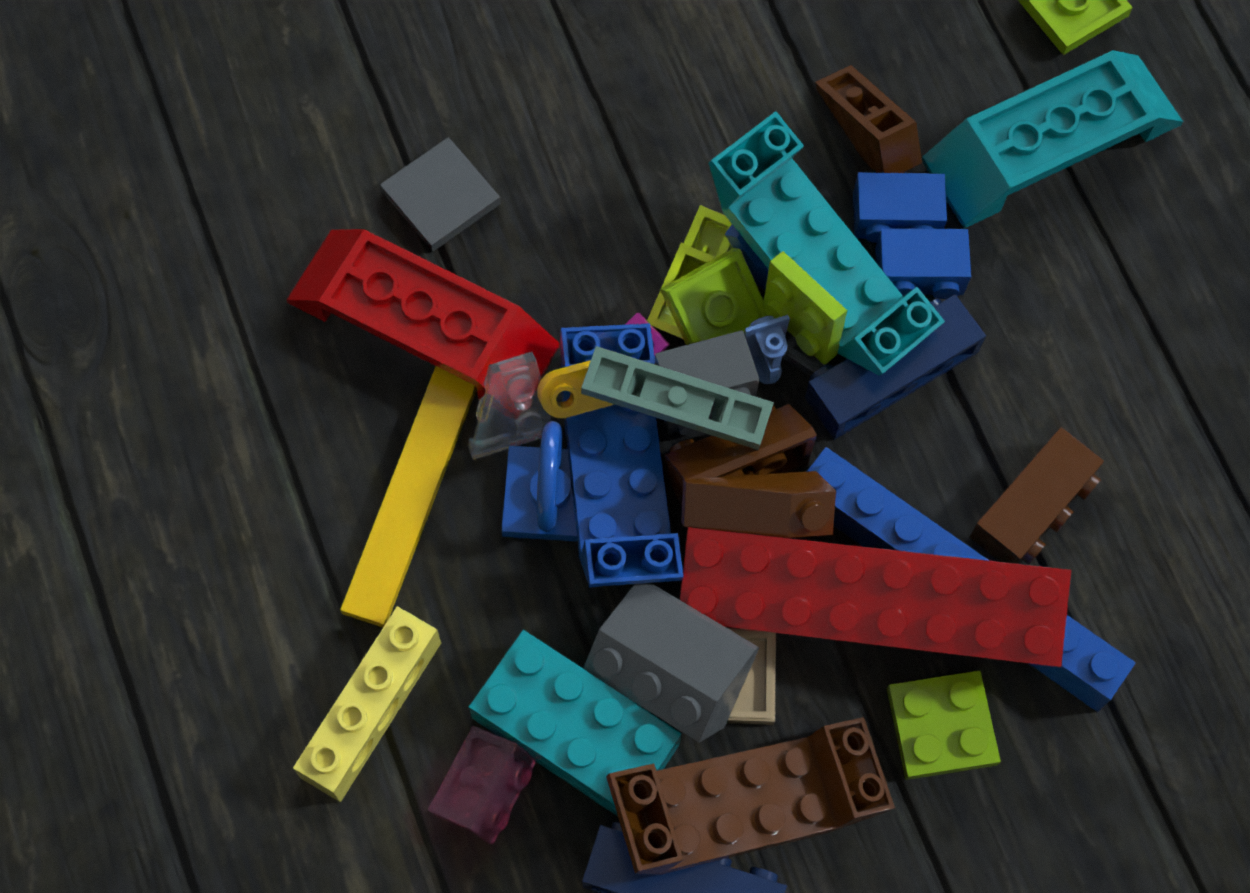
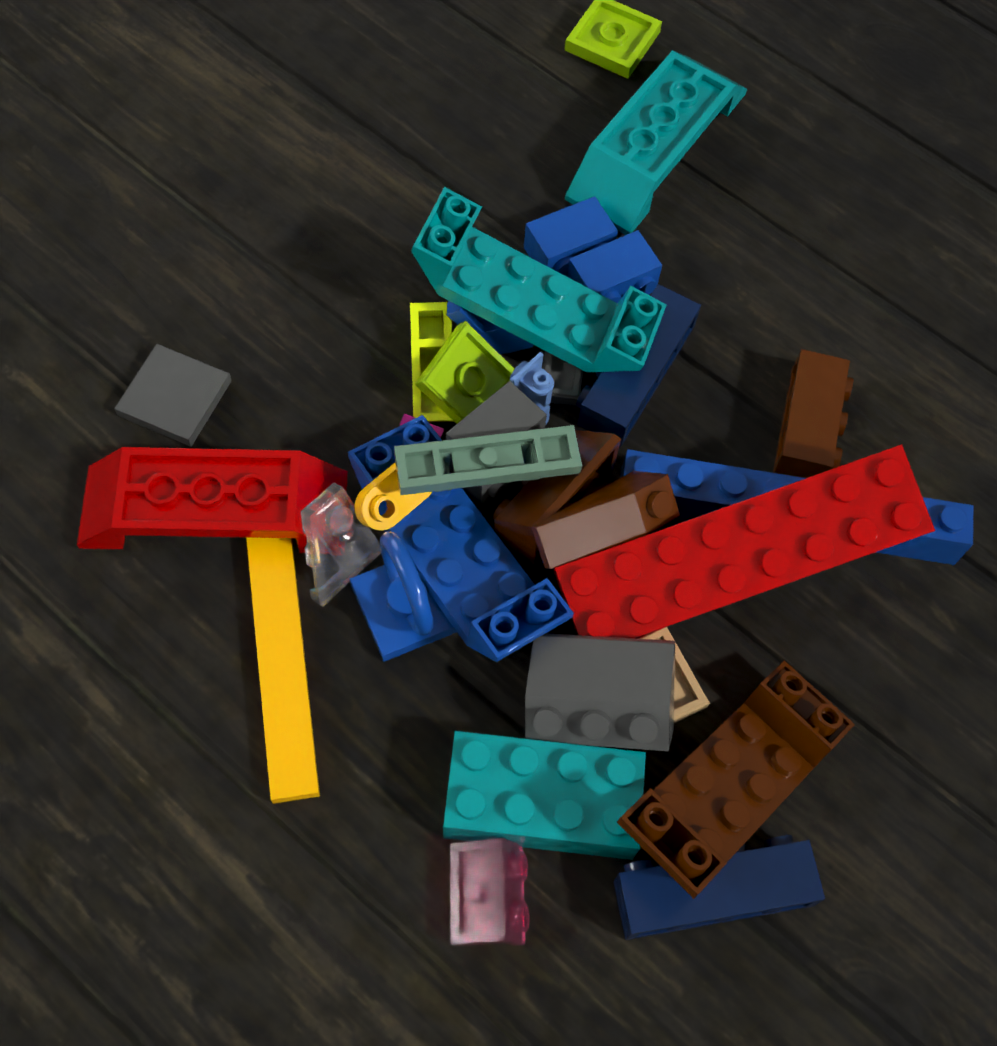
camera: 30 degrees left, 5 degrees down
light yellow brick [293,606,441,802] -> none
lime plate [763,251,848,365] -> none
reddish brown slope [815,65,922,173] -> none
lime plate [887,671,1001,780] -> none

